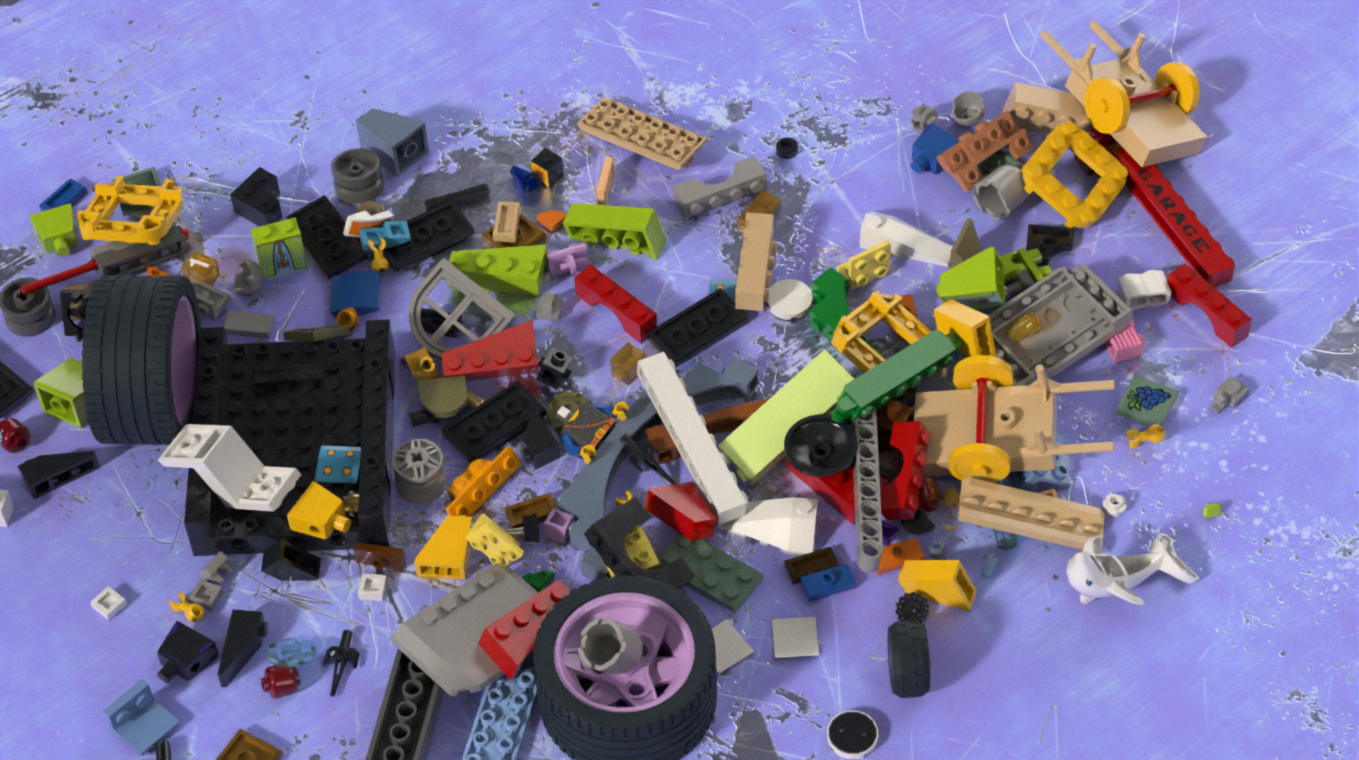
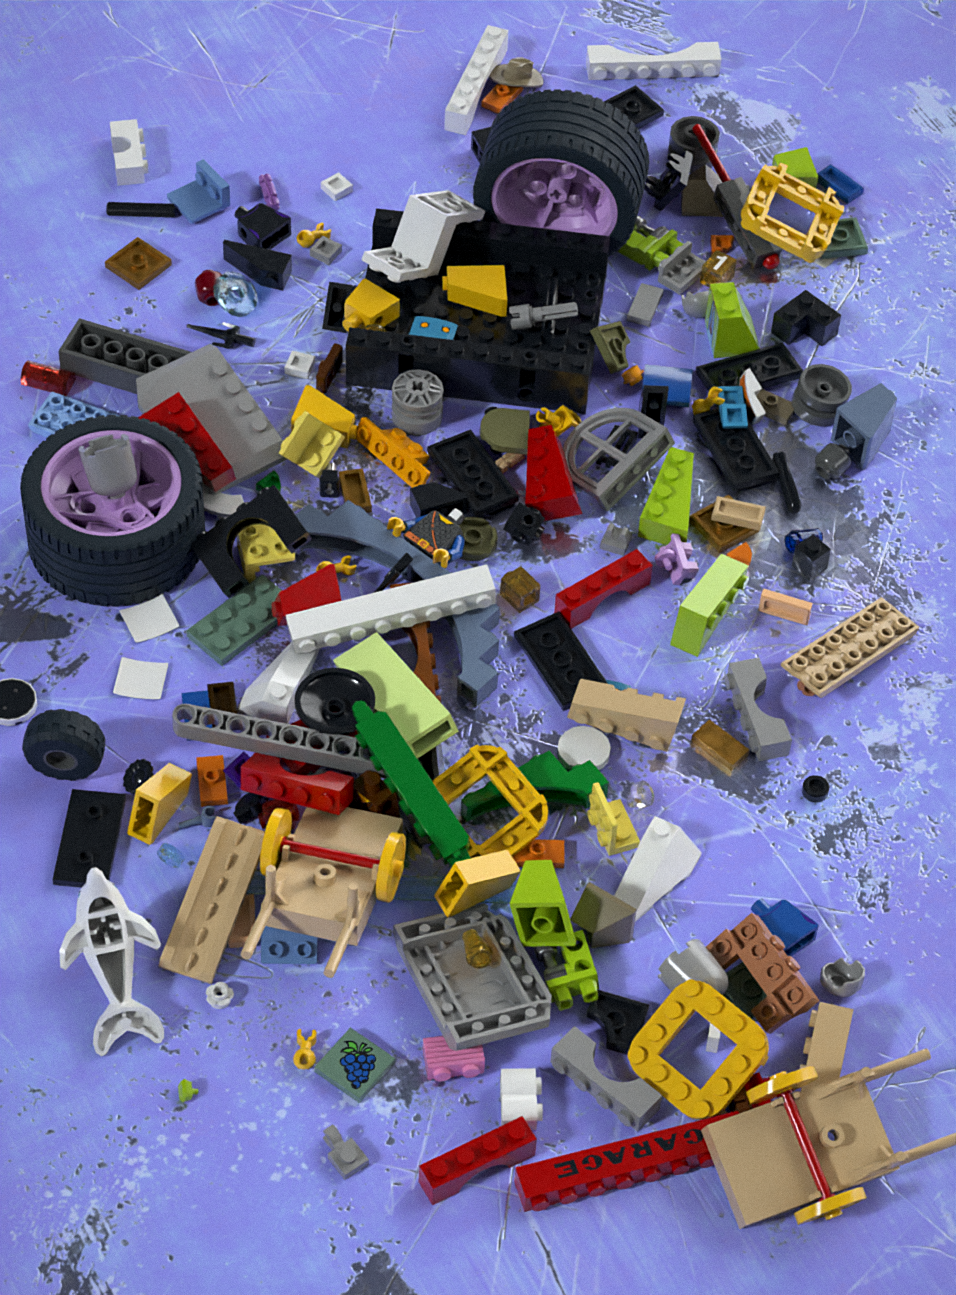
camera: 95 degrees right, 0 degrees up
light grey tile [199,551,232,584] -> none
lavender slope [543,508,575,543] -> none
light grey gear [910,105,938,132] -> none
none -> black plate [52,789,126,888]
none -> medium lavender axle [259,173,280,210]
none -> yellow slope [442,265,507,317]
none -> light grey piece [509,302,578,330]
none -> light grey arch [550,1026,662,1132]
none -> black slope [638,385,669,438]
none -> dark grey head [815,443,851,480]

